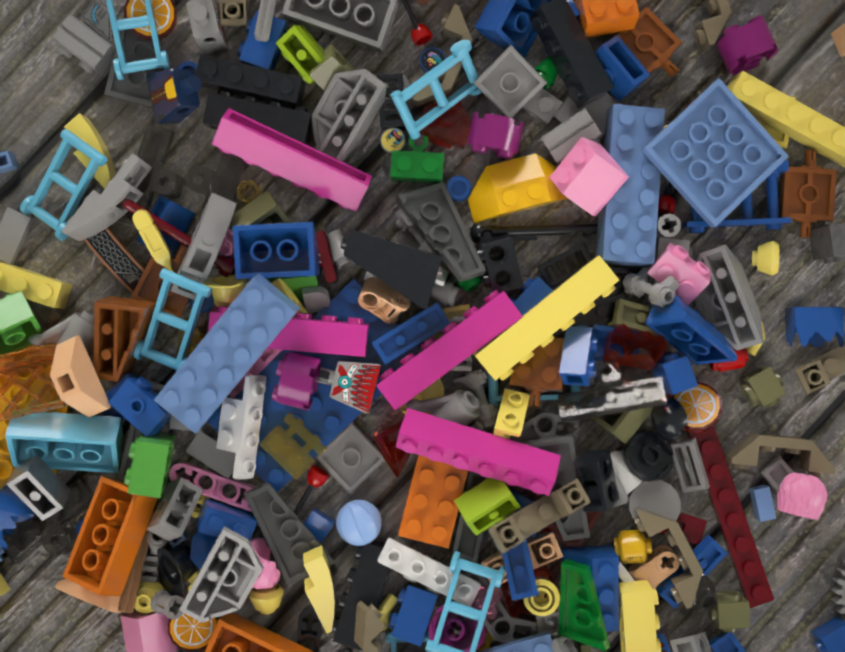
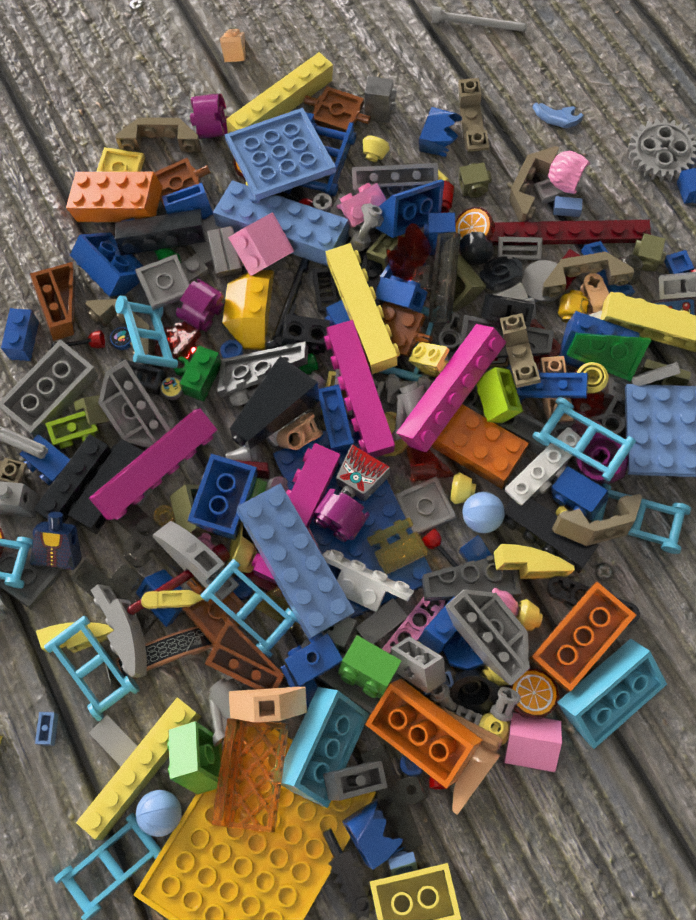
camera: 60 degrees left, 20 degrees down
none -> light yellow cone [451,472,476,504]

